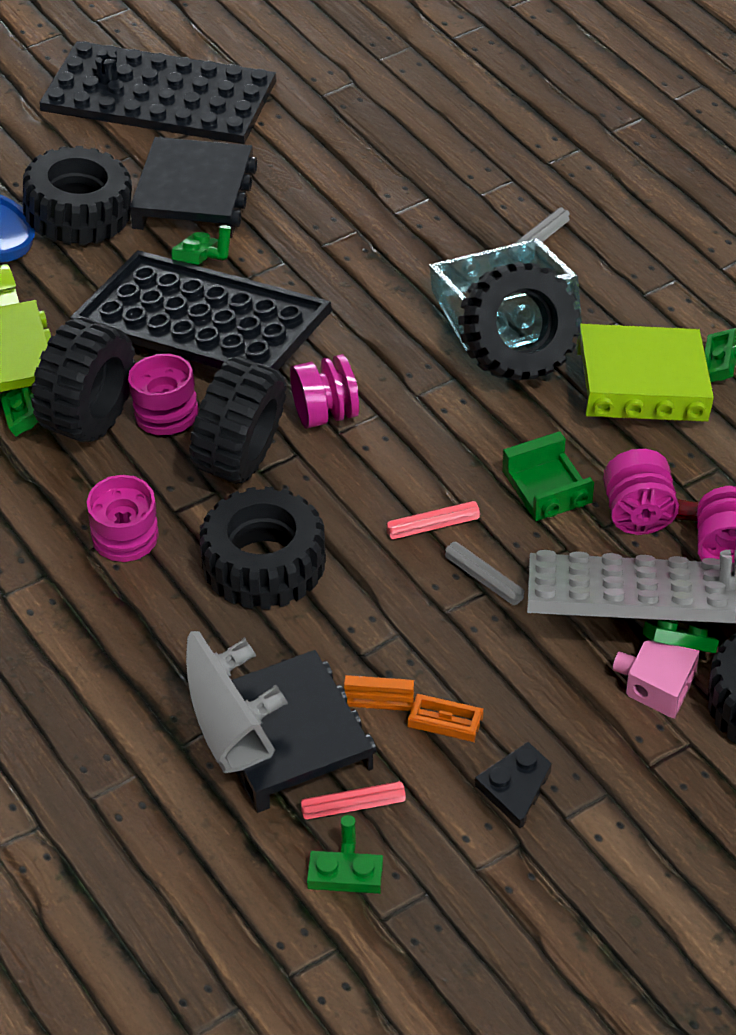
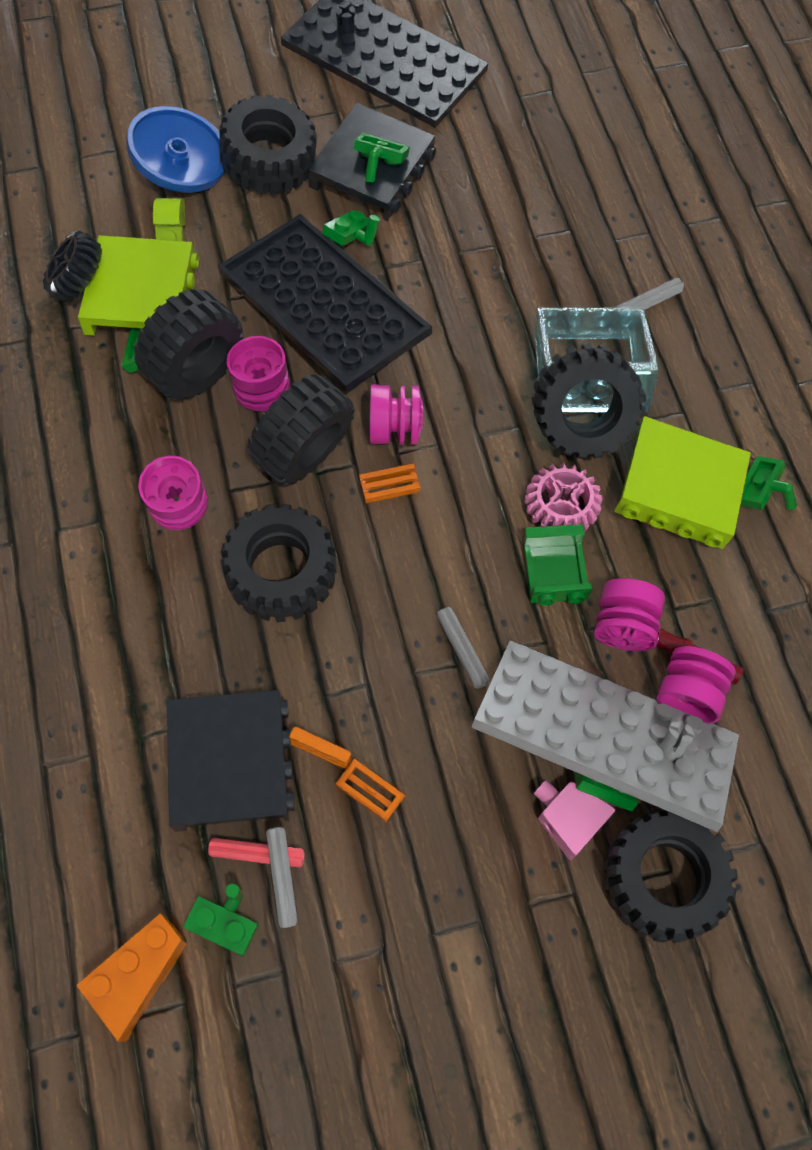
camera: 15 degrees right, 20 degrees up
light grey piece [186,631,288,773] -> none
coral axle [387,501,480,540] -> none
black wing [475,742,552,829] -> none
none -> orange wedge [76,913,188,1042]
none -> light grey axle [266,827,298,928]
none -> green plate [353,133,410,182]
none -> orange tile [359,463,421,503]
none -> bright pink gear [525,462,602,532]

